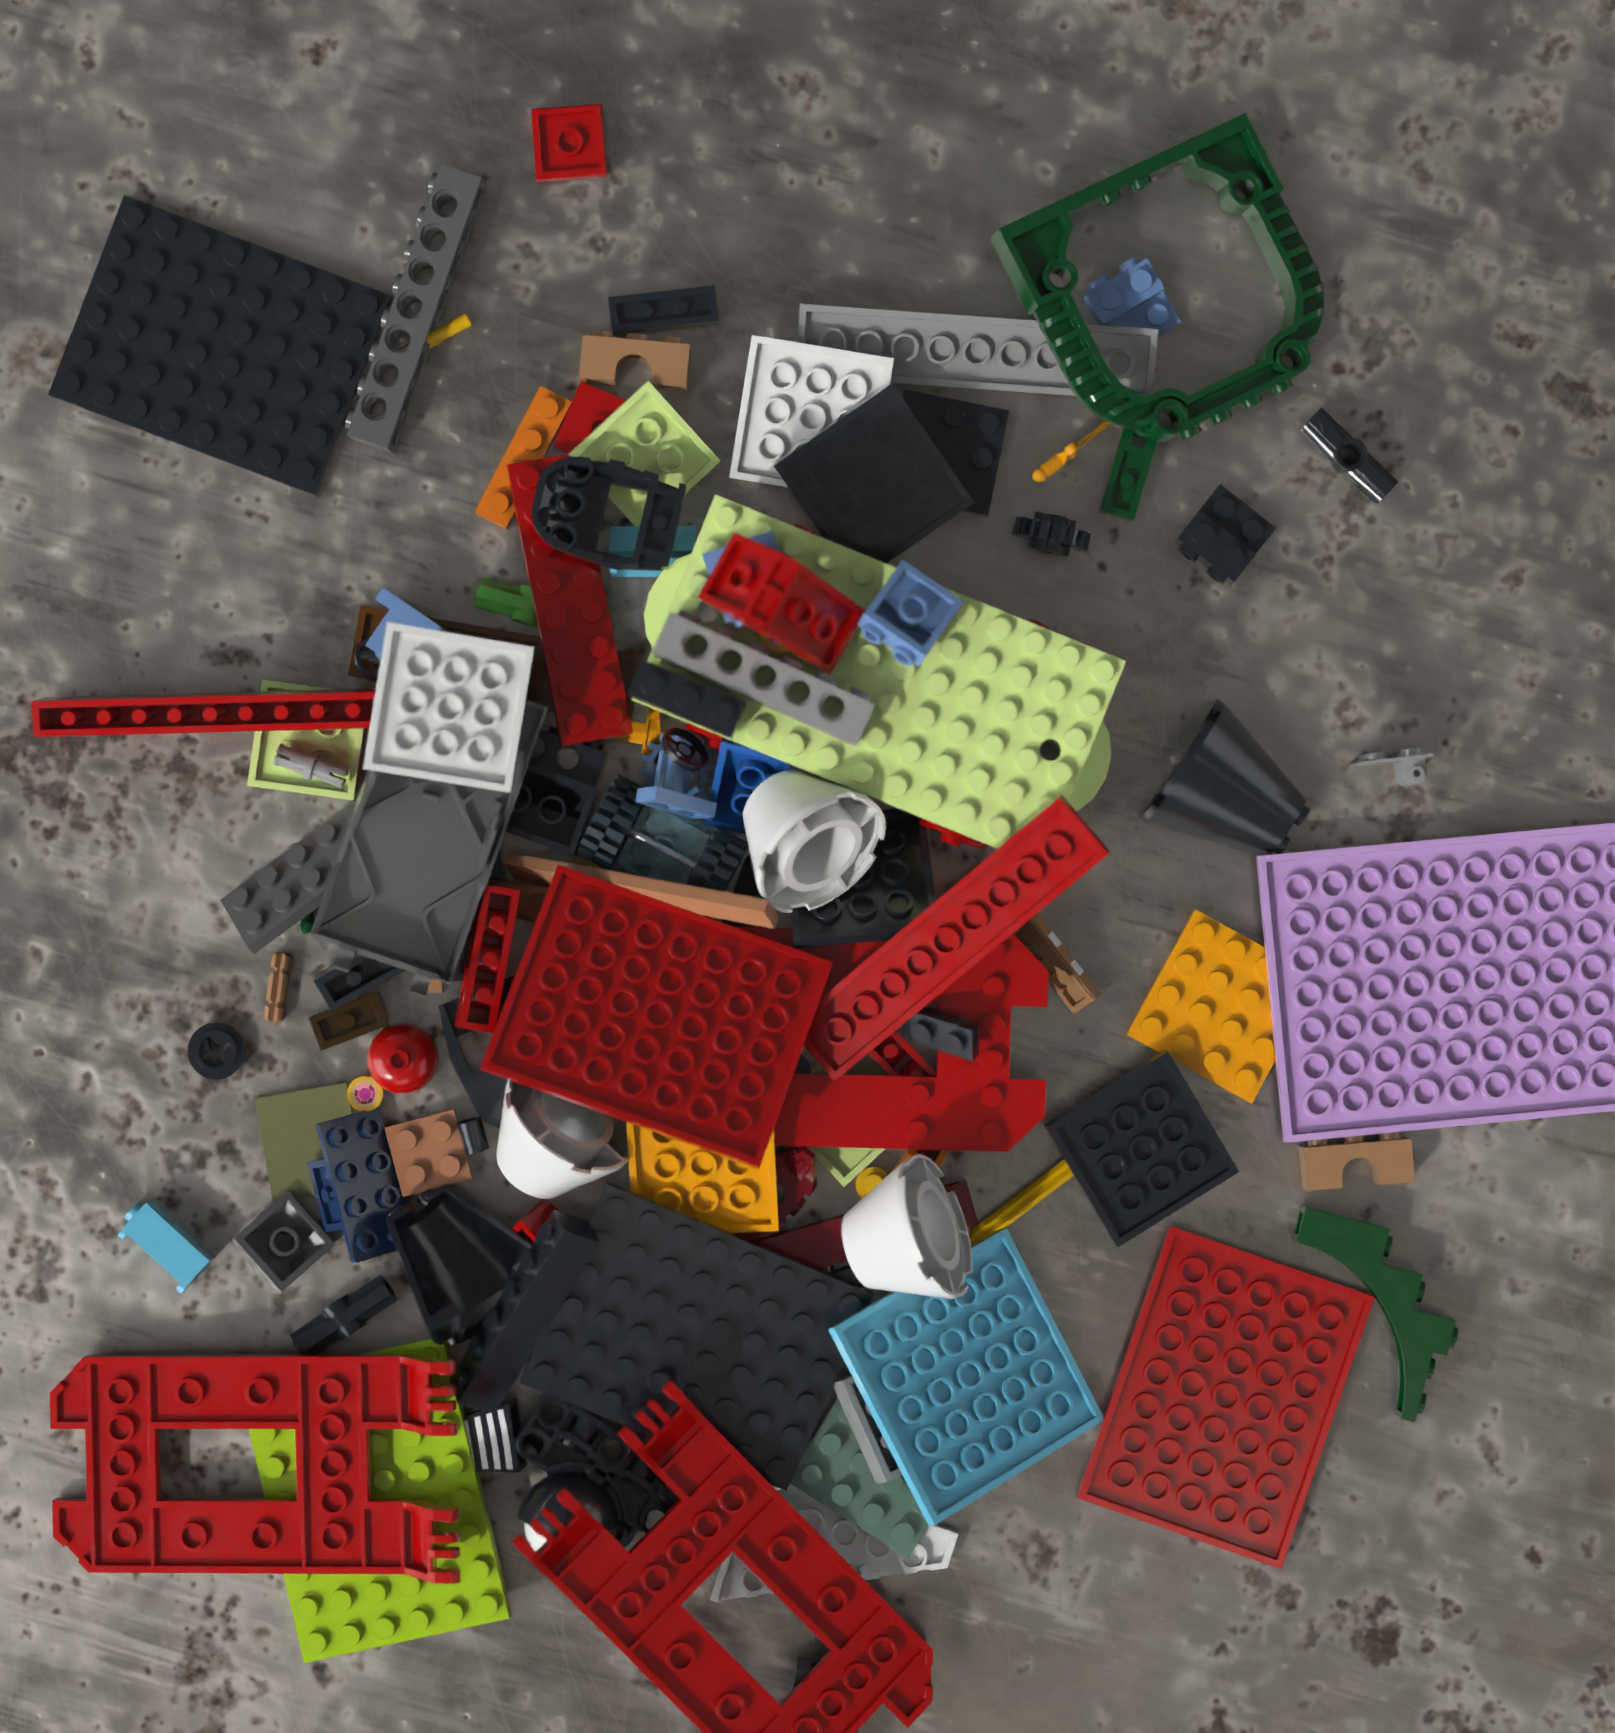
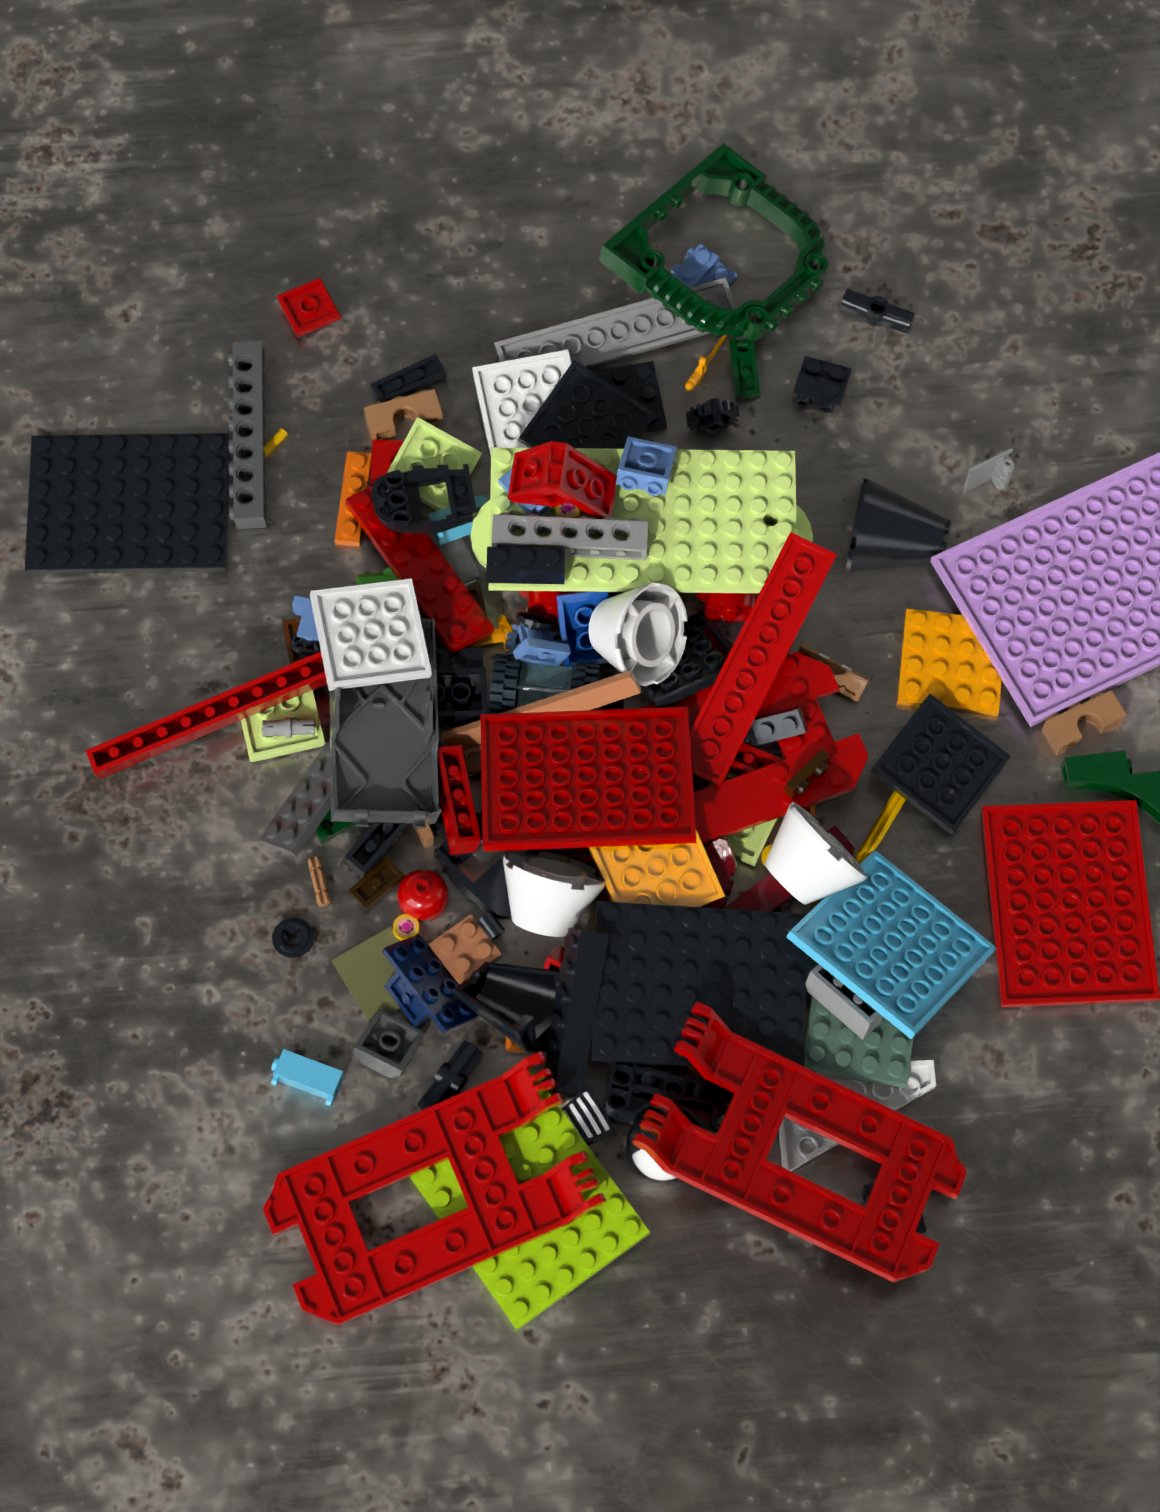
camera: 20 degrees left, 20 degrees down
none -> dark brown plate [785,749,830,799]

